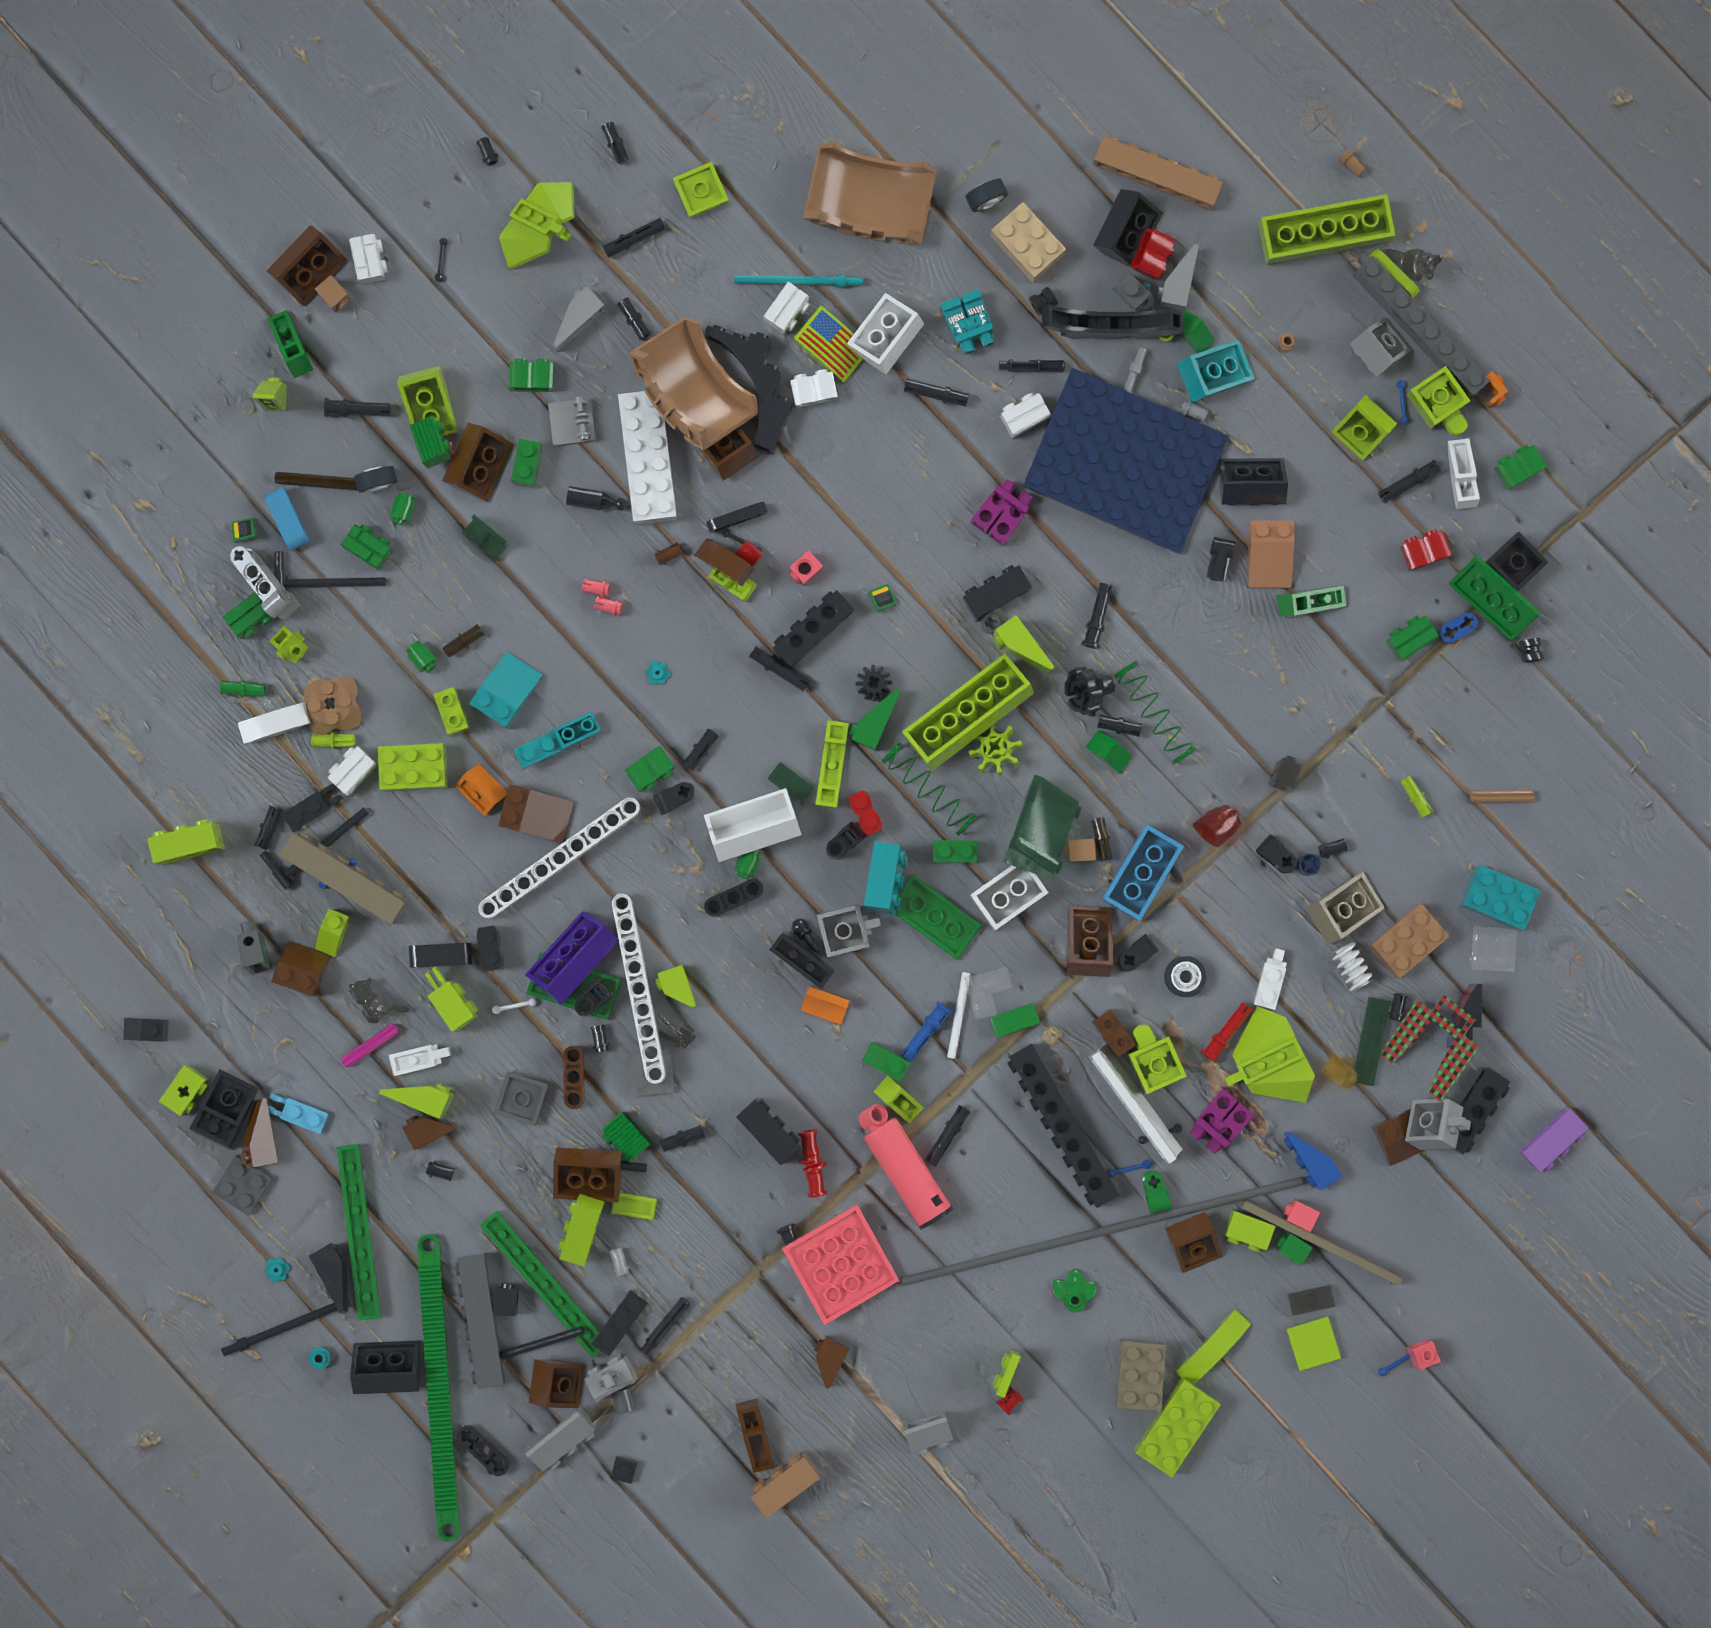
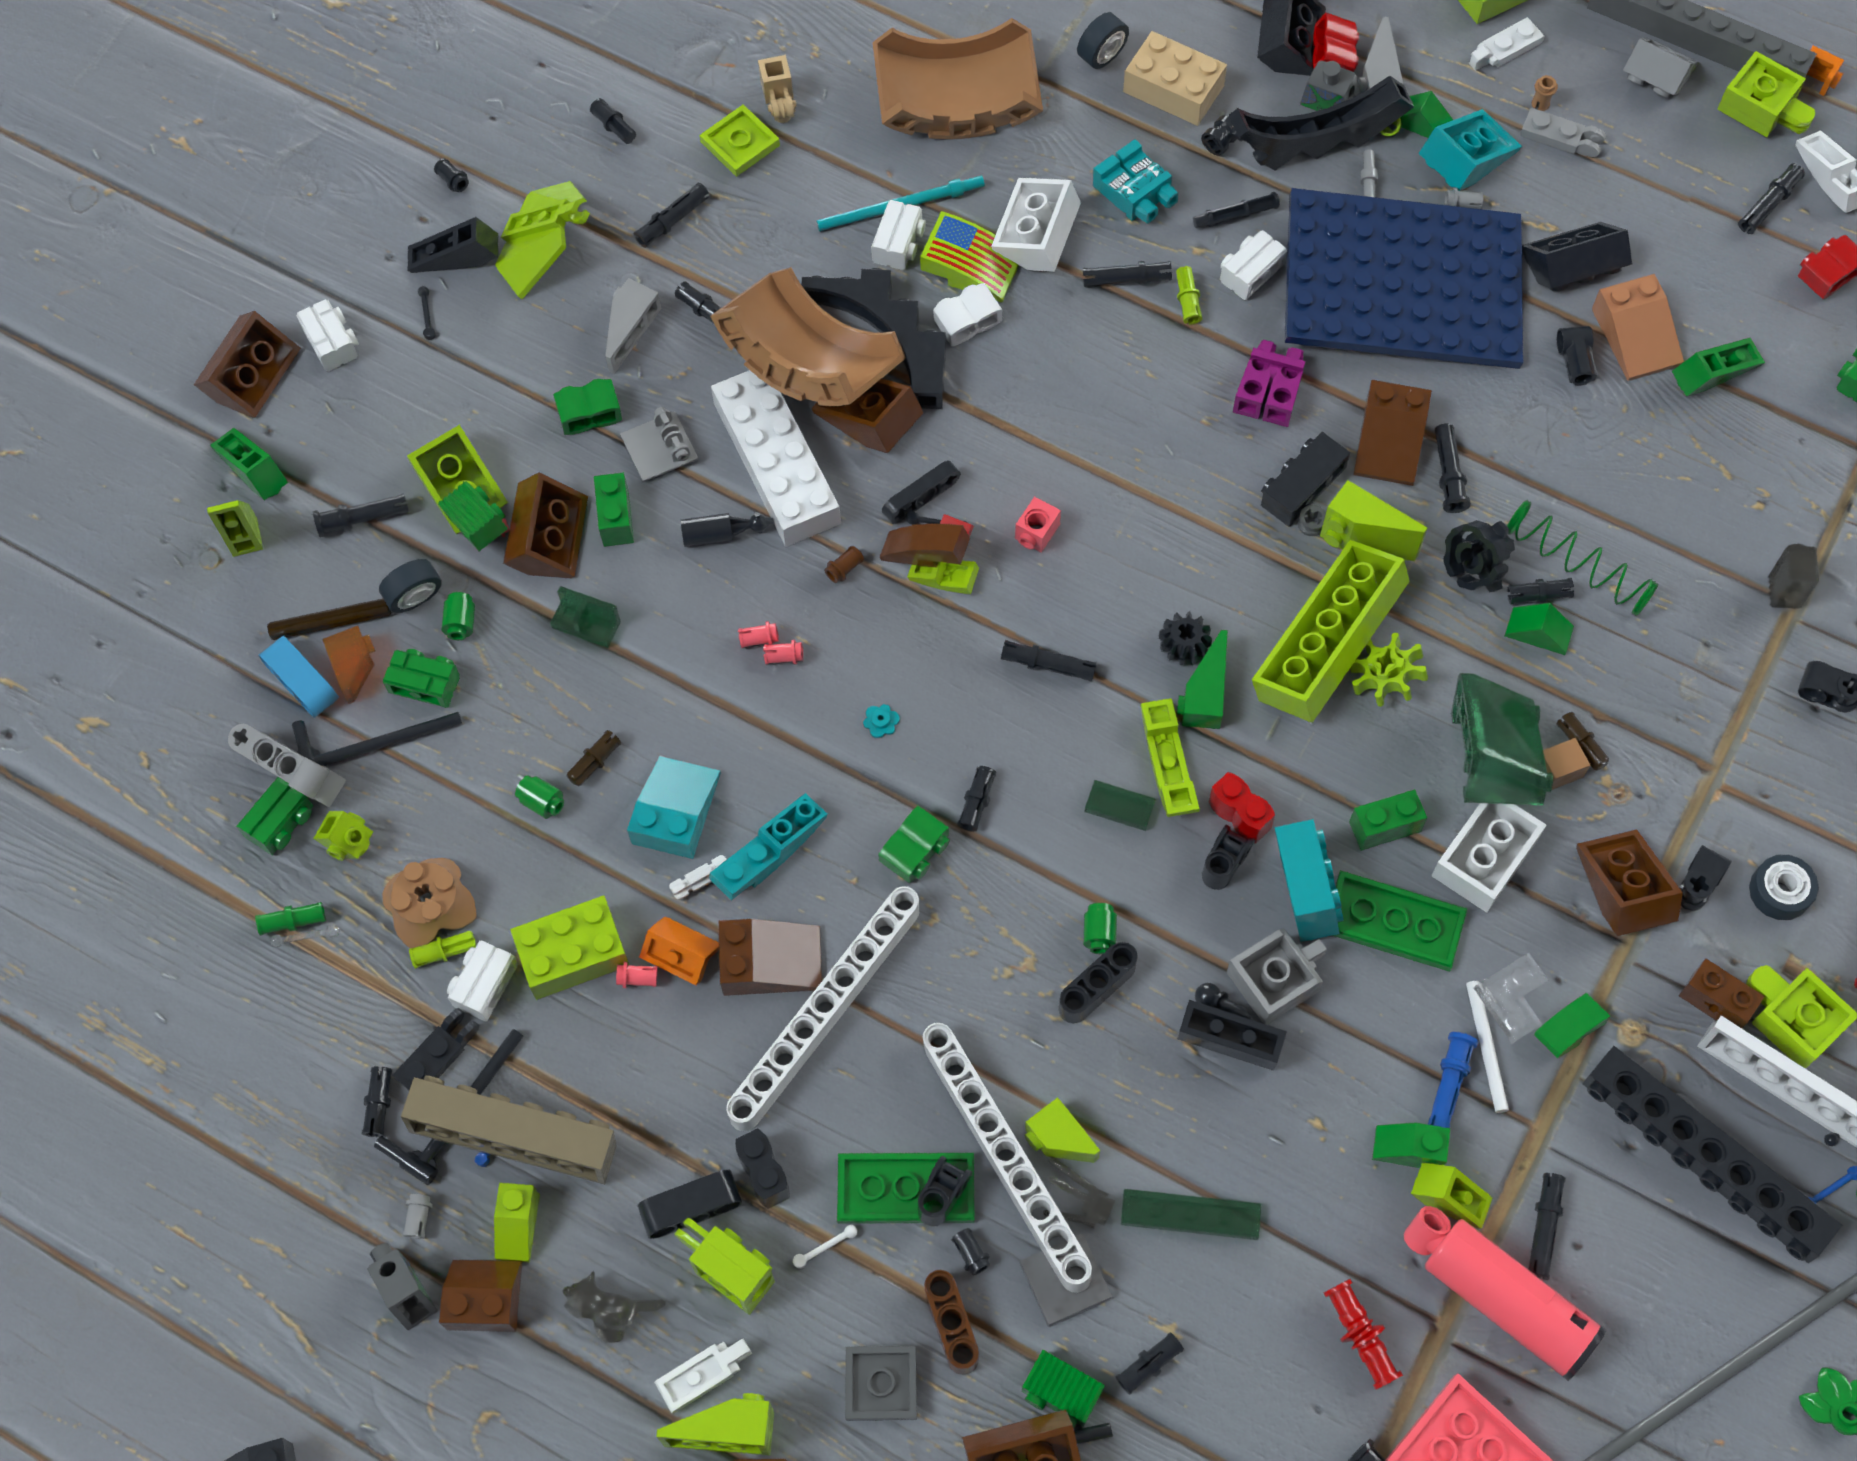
camera: 10 degrees left, 20 degrees down
lime brick [147,819,225,865] -> none
slope [231,517,257,543] -> none
white slope [238,703,311,744] -> none
medium nougat brick [315,275,351,312] -> none
dark pink axle [341,1024,399,1068] -> none
lime brick [433,687,471,737] -> none
dark purple slope [525,911,619,1005] -> none
black piece [652,782,695,815] -> none
white piece [704,788,801,862] -> none
black brick [736,1098,800,1165] -> none
black brick [773,590,854,668] -> none
orange panel [801,986,850,1025] -> none
slope [869,584,897,612] -> none
green piece [881,742,977,836] -> none
dark azure brick [1101,824,1184,922] -> none
clear red helmet [1192,805,1242,847] -> none
lime slope [1332,395,1397,461] -> none
blue hinge [1397,380,1409,424] -> none
none -> clear orange slope [322,626,376,704]
none -> light grey pin [403,1194,433,1239]
none -> black slope [407,217,498,273]
none -> coral pin [616,962,658,988]
none -> white axle [669,855,727,900]
none -> tan brick [758,55,797,123]
none -> clear green tile [1120,1189,1261,1240]
none -> lime axle [1176,266,1202,325]
none -> reddish brown slope [1353,380,1432,486]
none -> white hinge [1469,17,1544,71]
none -> light grey hinge [1520,107,1606,157]

